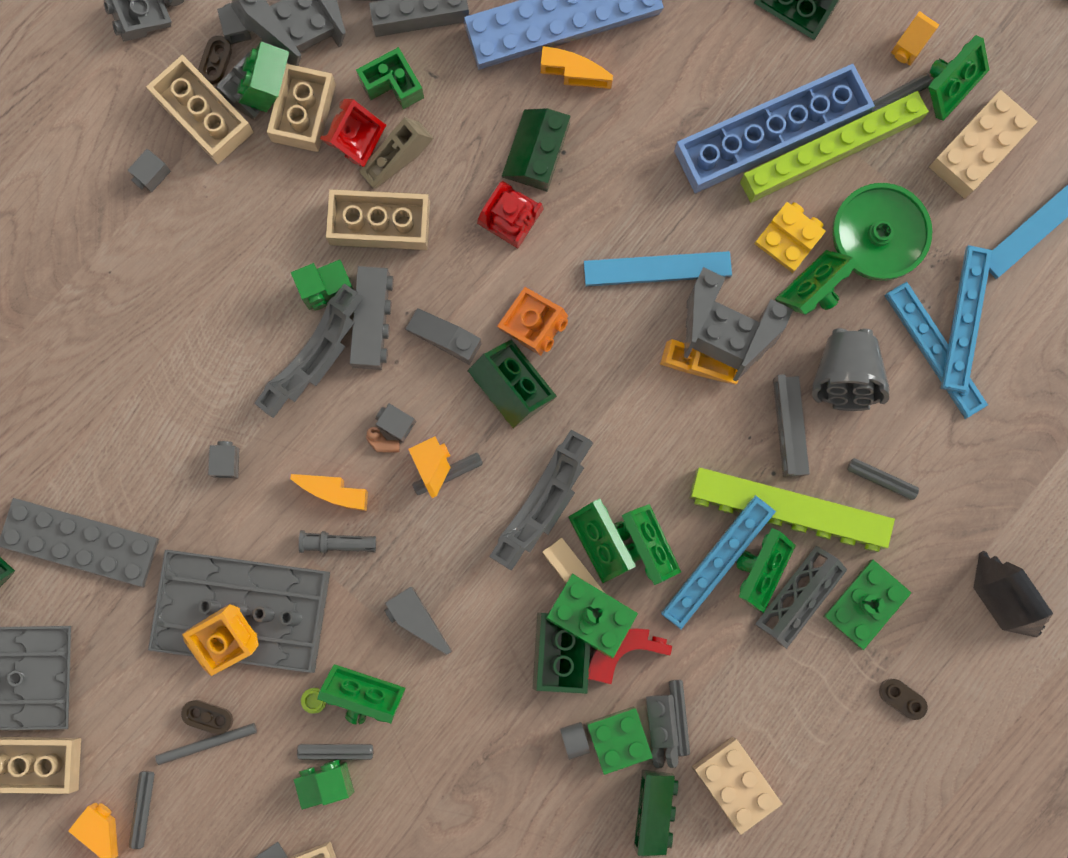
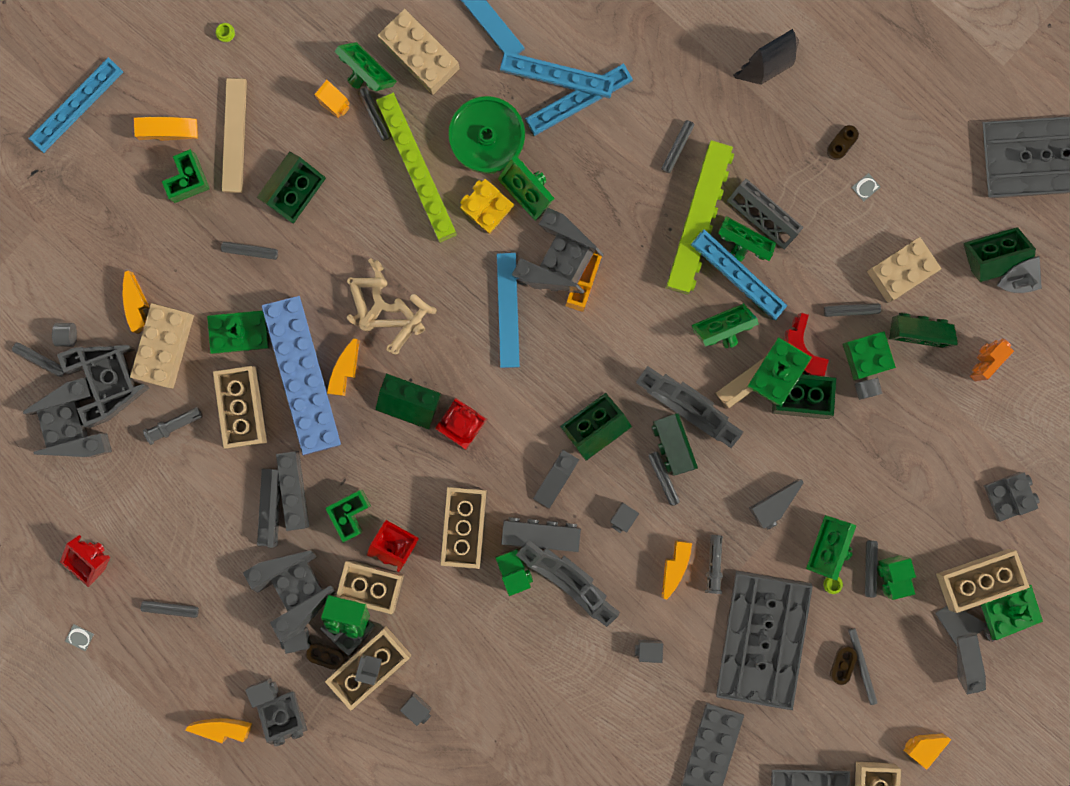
camera: 90 degrees left, 5 degrees up
dark grey axle [129,771,155,849] -> none
light orange slope [182,604,259,676] -> none
dark tan slope [359,117,434,189] -> none
nougat arm [366,427,400,453] -> none
light orange slope [408,436,451,498] -> none
orange plate [497,287,568,356] -> none
green plate [568,498,636,583] -> none
dark grey hinge [646,694,679,768] -> none
medium blue brick [674,64,875,193] -> none
dark grey fence [773,374,810,477] -> none
dark grey cone [812,328,890,411] -> none
green plate [823,559,912,650] -> none
none -> tan piece [347,258,437,355]
none -> dark grey panel [355,654,382,685]
none -> dark green slope [651,413,698,476]
none -> light grey sticker [851,173,881,201]

